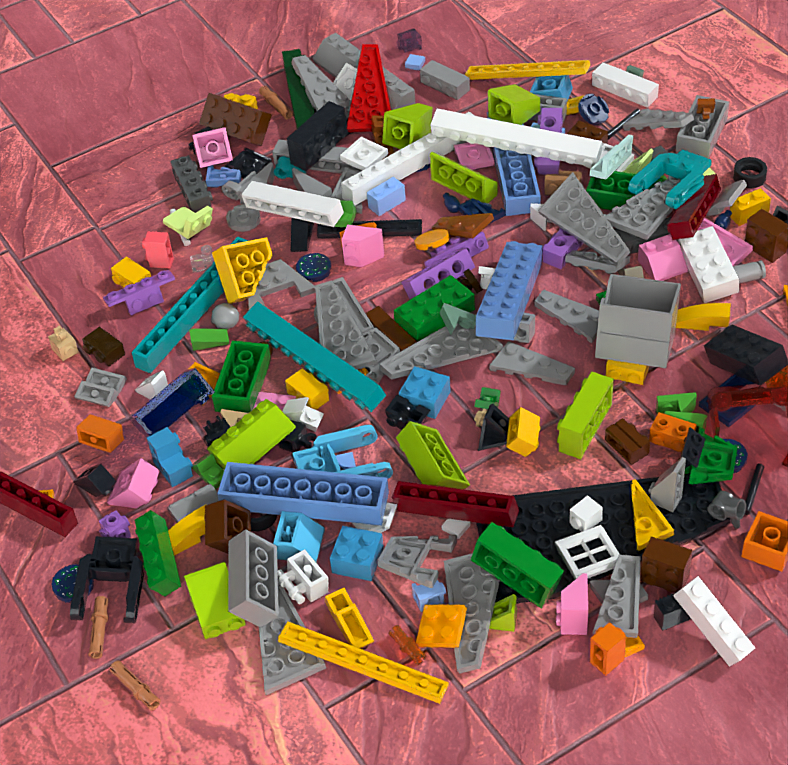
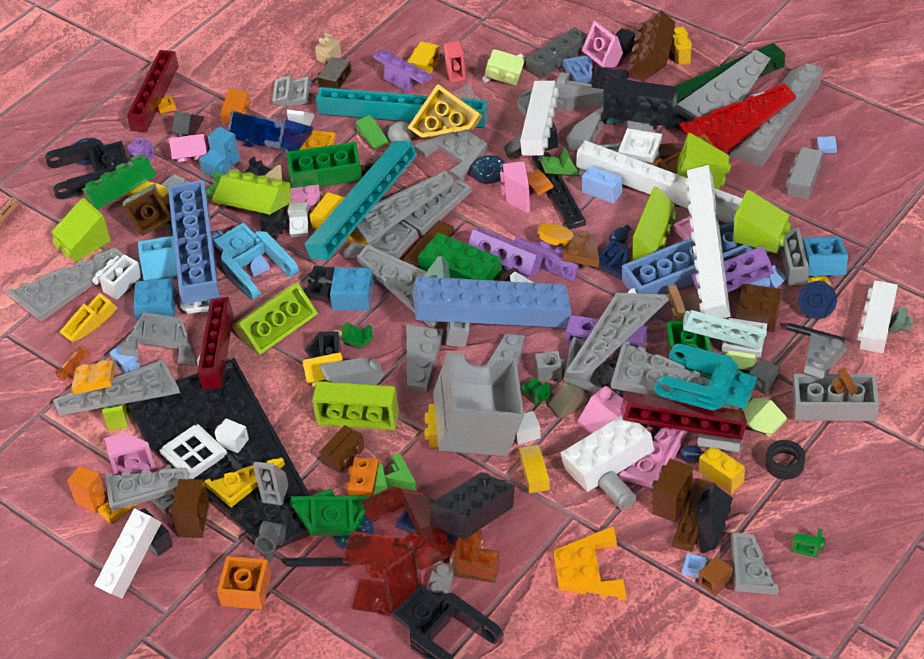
camera: 70 degrees right, 0 degrees up
nougat pin [88,596,109,659] -> none
light grey brick [228,529,278,628] -> none
nougat pin [259,85,293,120] -> none
yellow tile [278,621,449,704] -> none
clear purple brick [397,28,422,52] -> none
yellow tile [464,60,590,80] -> none
green brick [471,522,564,609] -> none
black hinge [678,427,705,468] -> none
none -> light grey slope [320,358,385,385]
none -> light grey brick [535,351,565,381]

